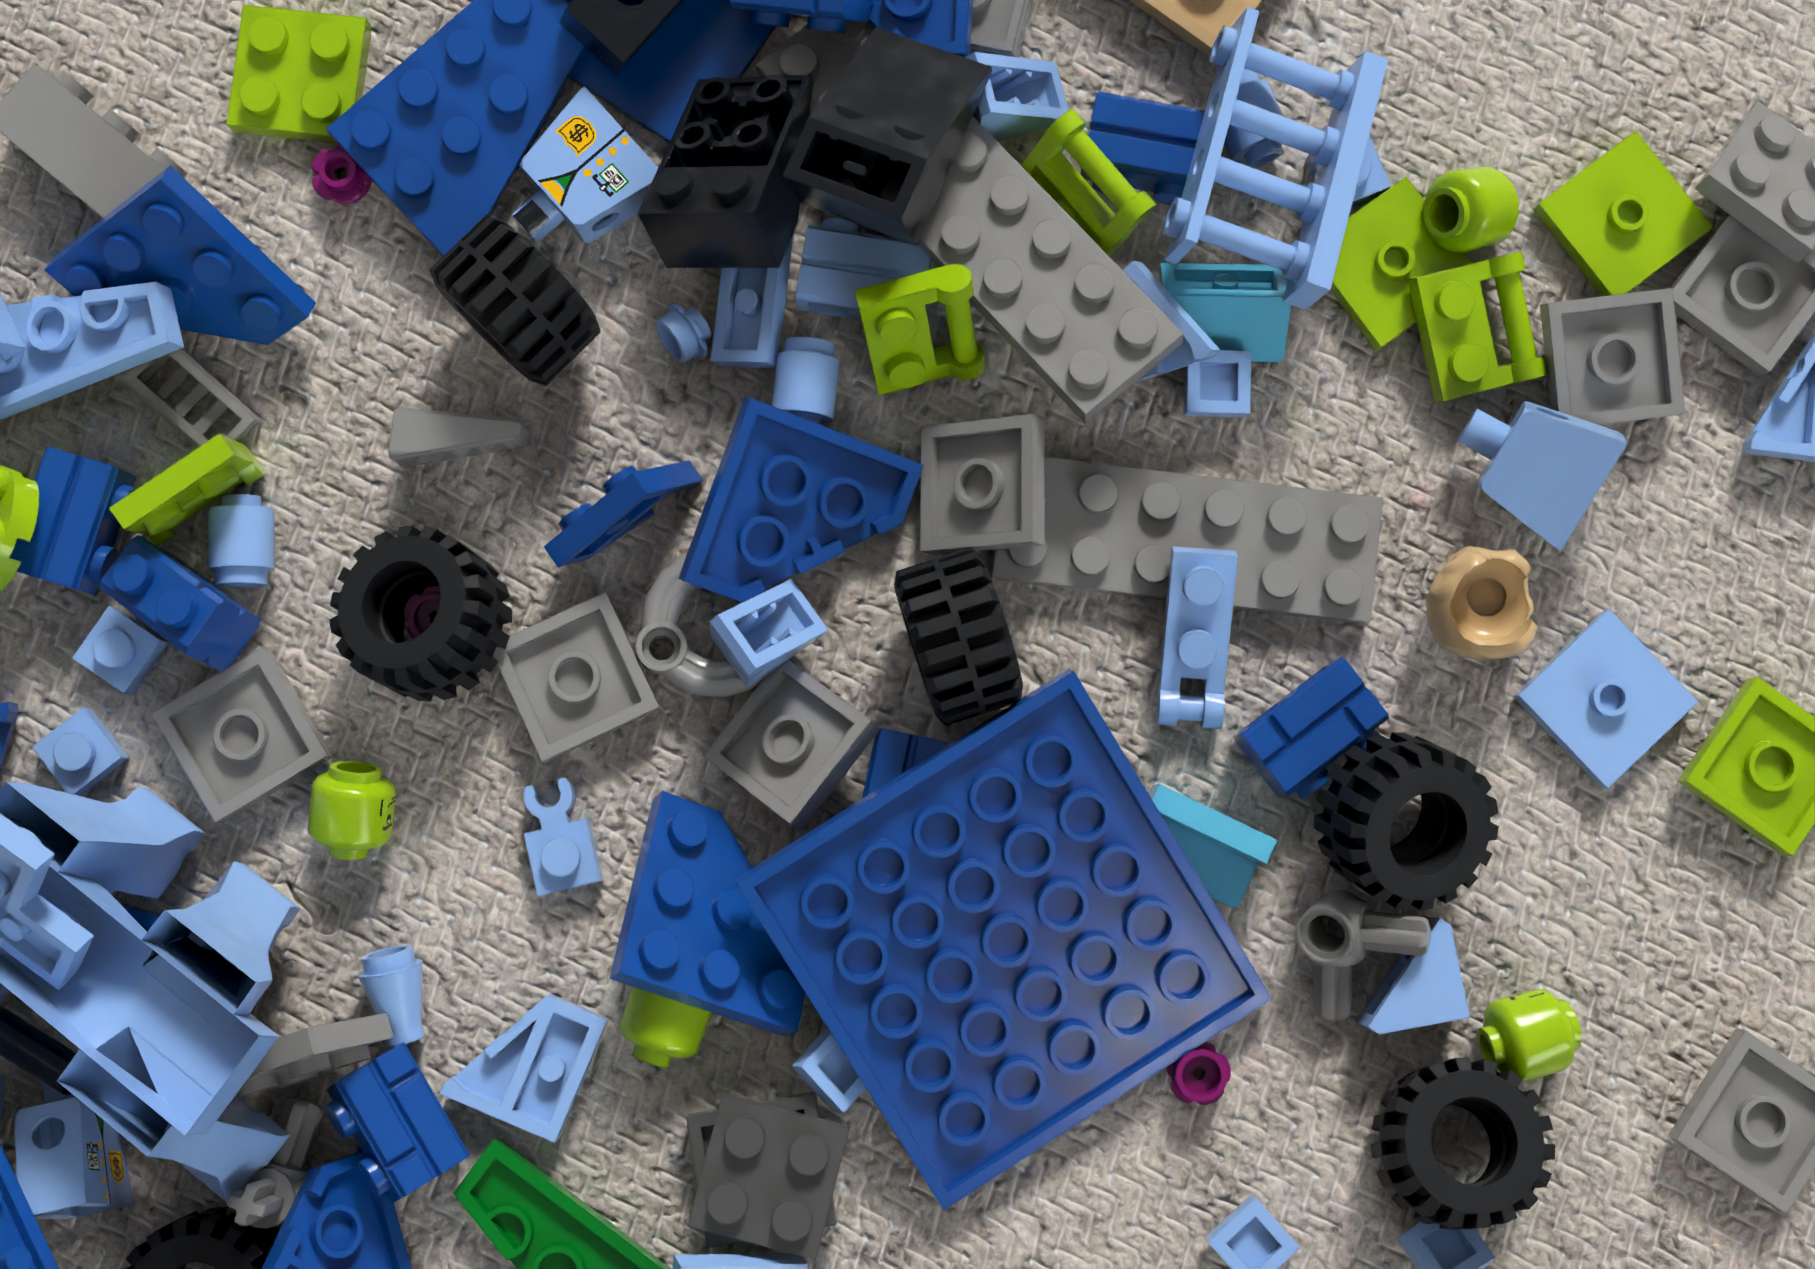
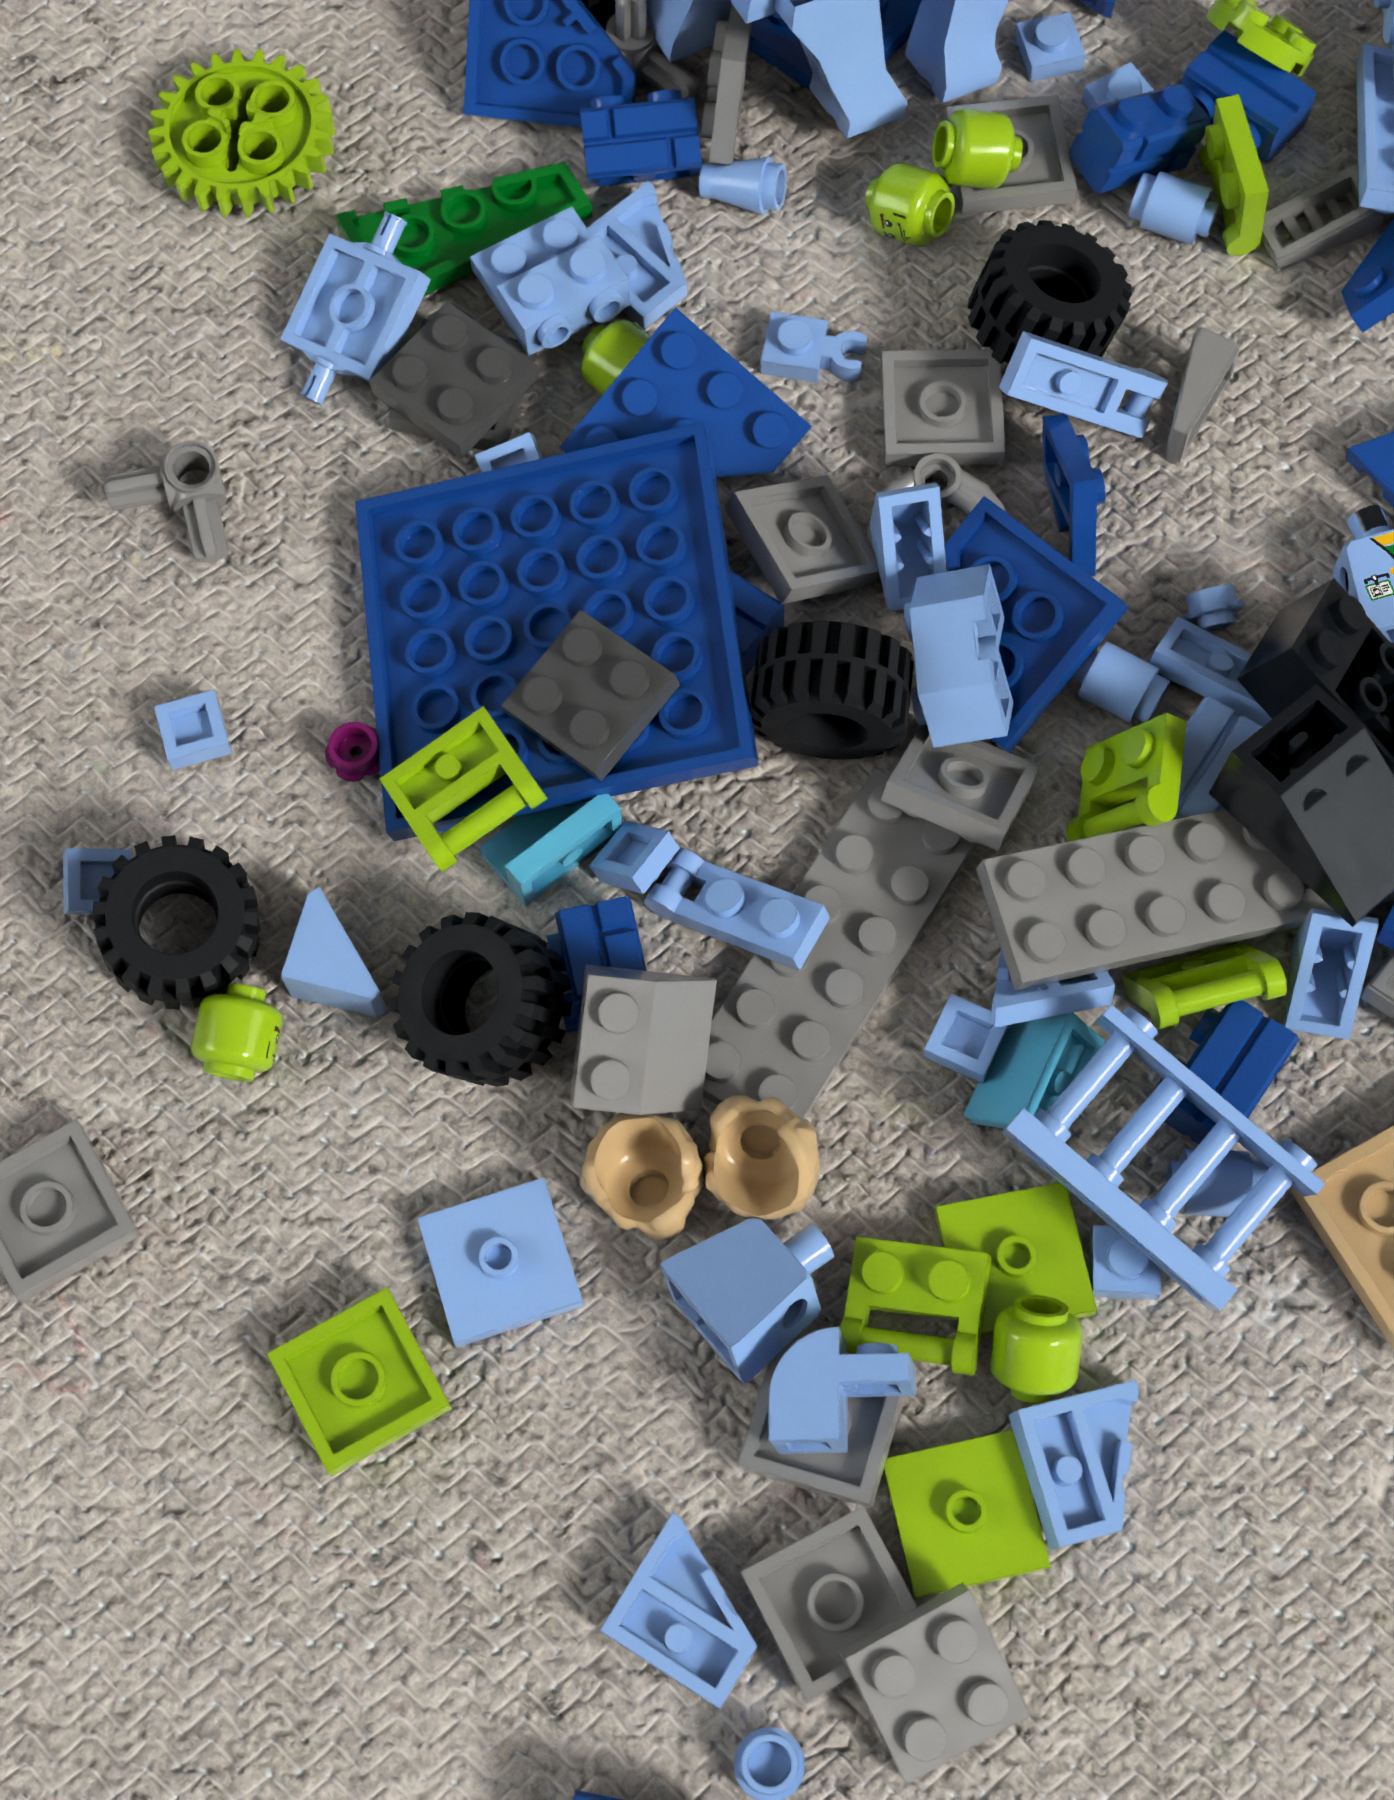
camera: 120 degrees right, 15 degrees down
black tyre [430,215,601,386] -> none
light grey axle [1295,890,1431,1022] -> none
none -> lime plate [379,706,548,872]
none -> light blue plate [470,207,630,356]
none -> dark grey plate [501,609,681,782]
none -> light grey slope [570,964,717,1115]
none -> light blue plate [589,820,680,894]
none -> tan hair [703,1095,821,1220]
none -> light blue brick [769,1327,916,1454]
none -> light blue brick [904,564,1013,748]
none -> lime head [932,108,1023,190]
none -> light blue plate [999,331,1168,438]
none -> light blue wing [1008,1380,1139,1551]

